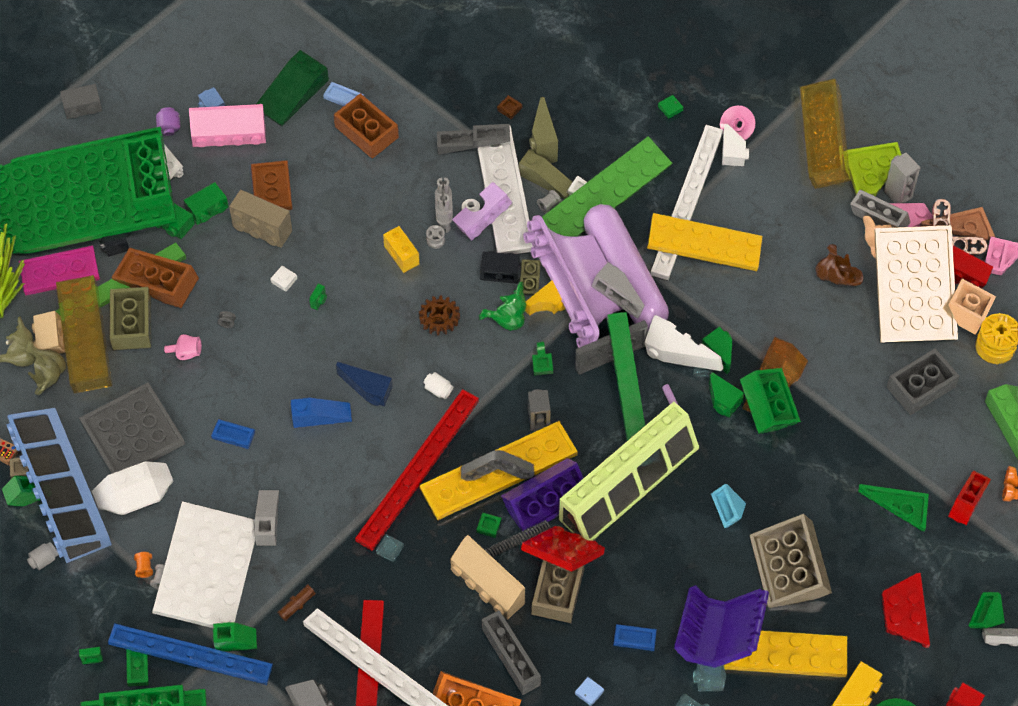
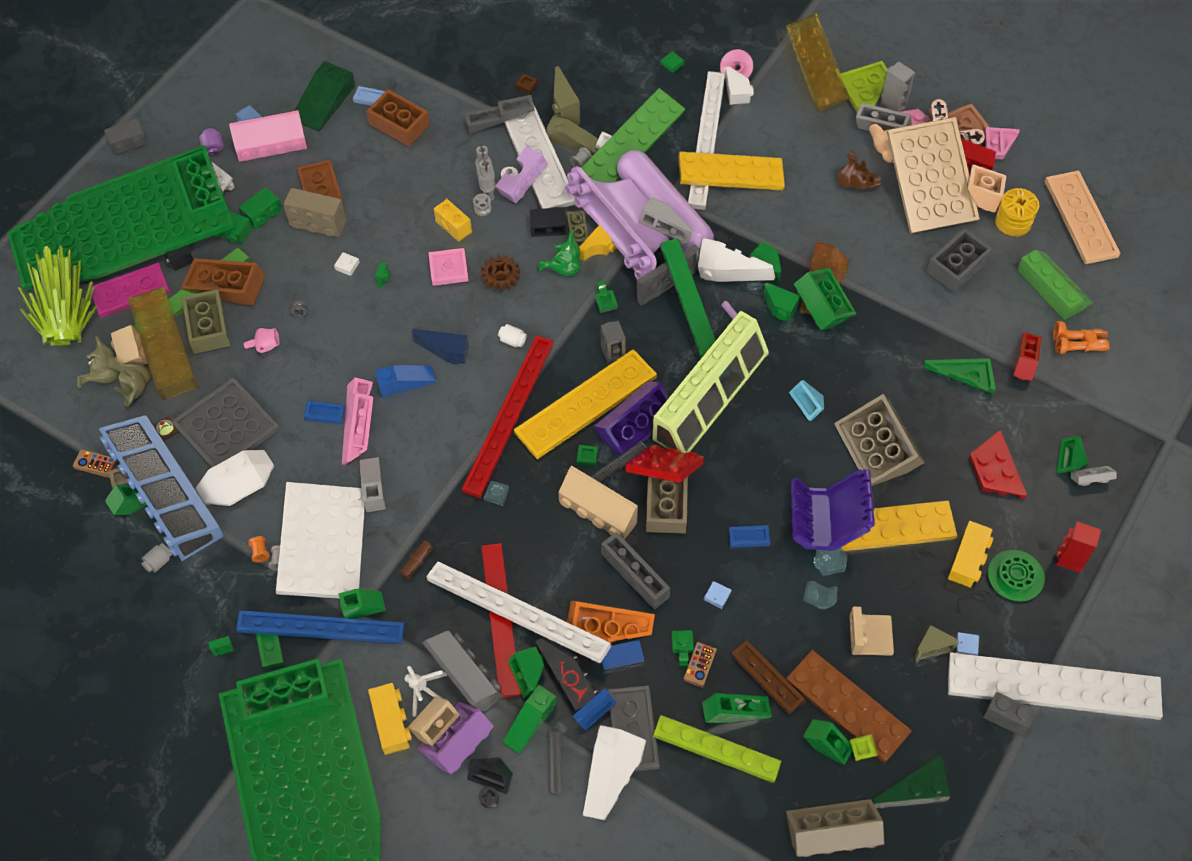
camera: 10 degrees left, 0 degrees up
dark grey beam [460,450,535,481] -> none
none -> tile [153,416,179,441]
none -> bright pink wedge [342,378,373,465]
none -> bright pink plate [428,248,468,286]

